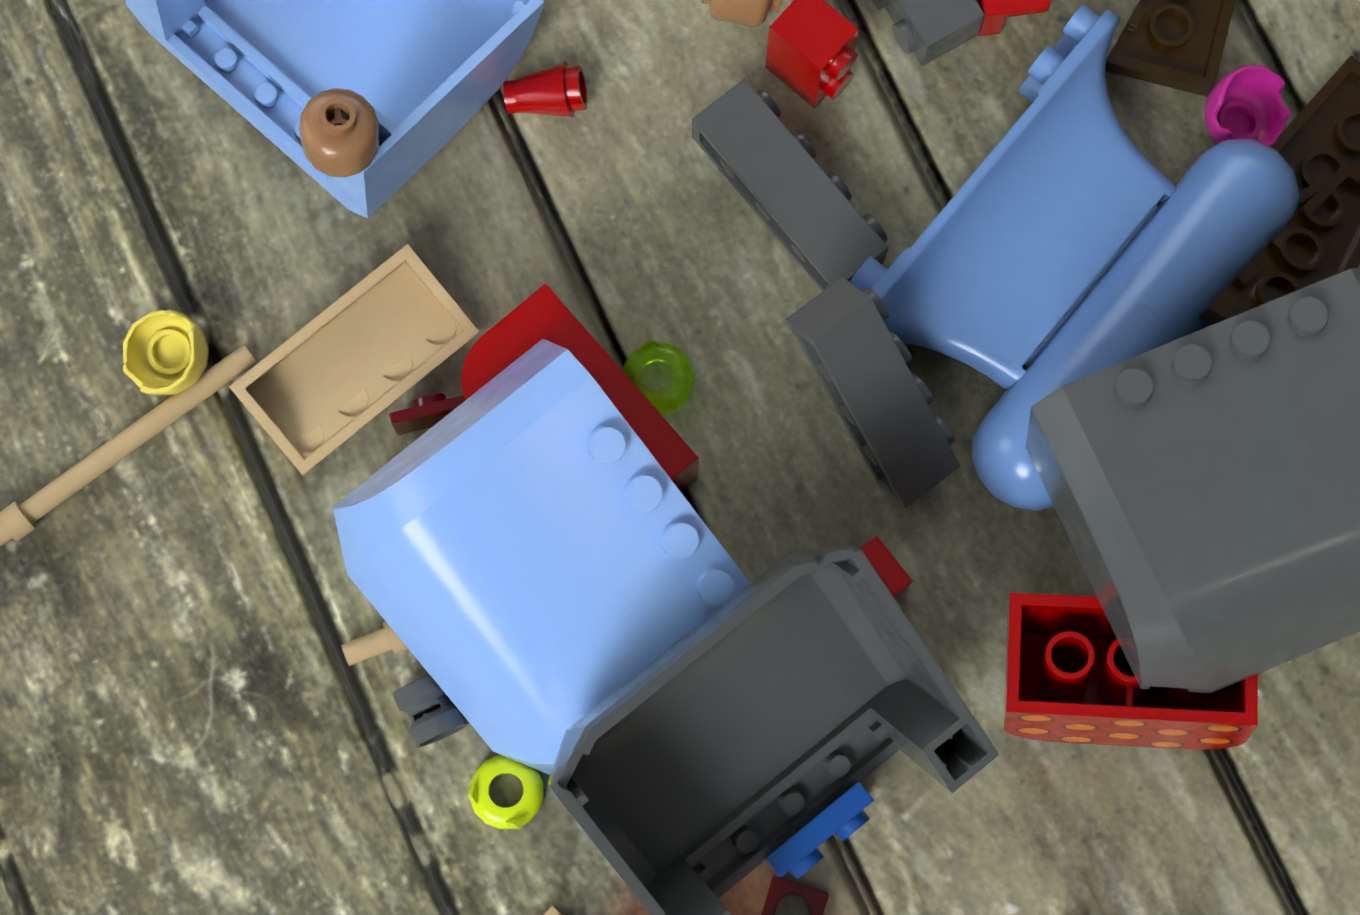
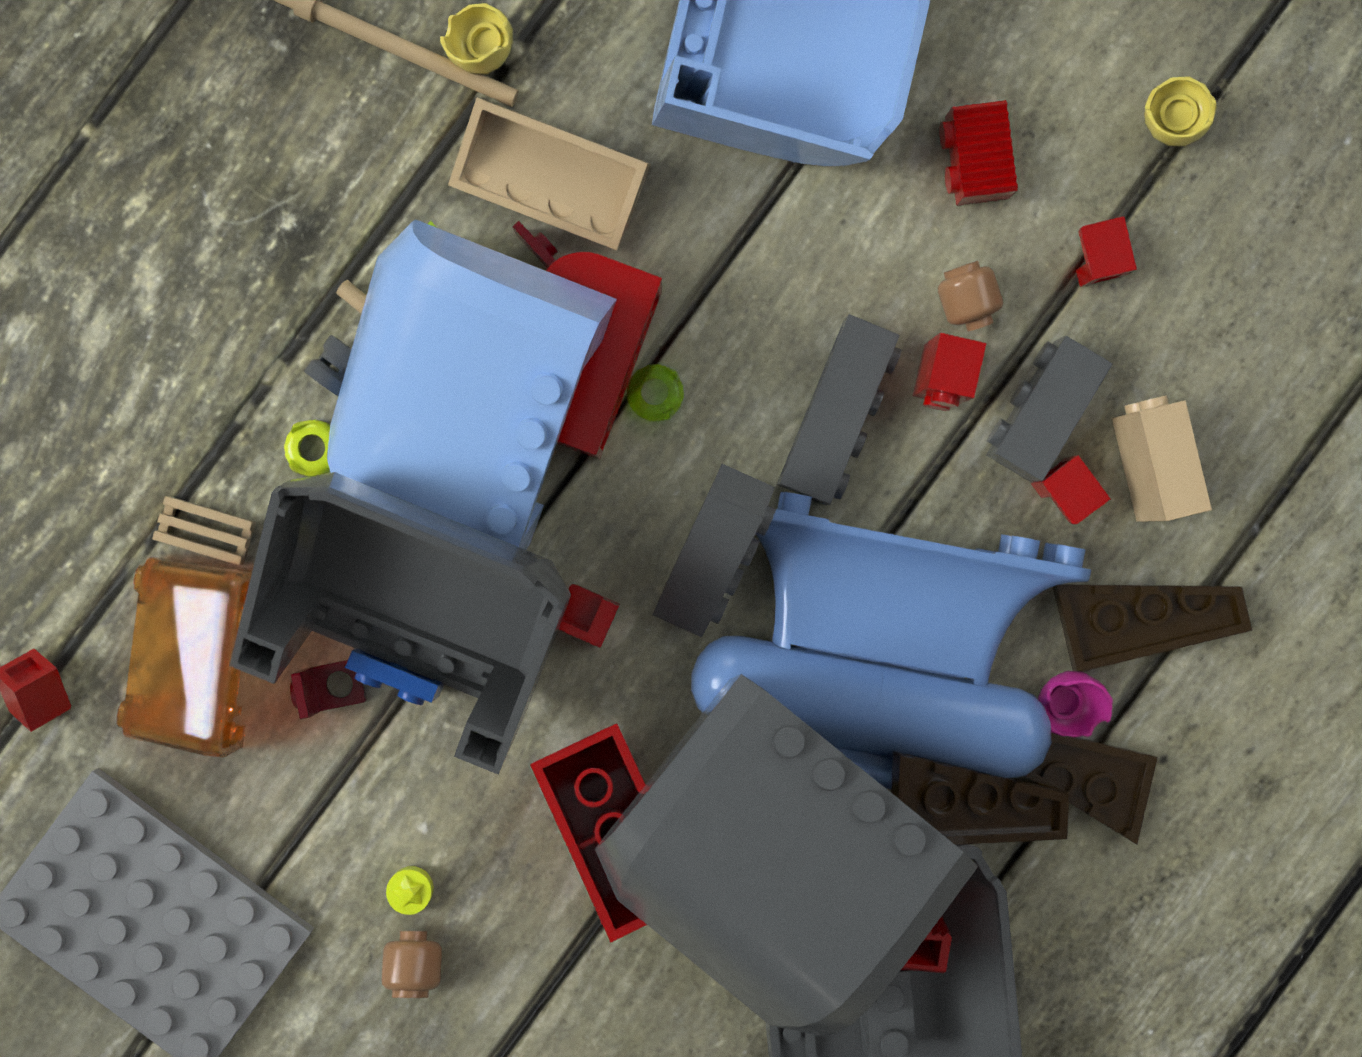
camera: 60 degrees right, 10 degrees up
medium nougat head [299,88,379,178] -> none
red cone [503,61,588,117] -> none

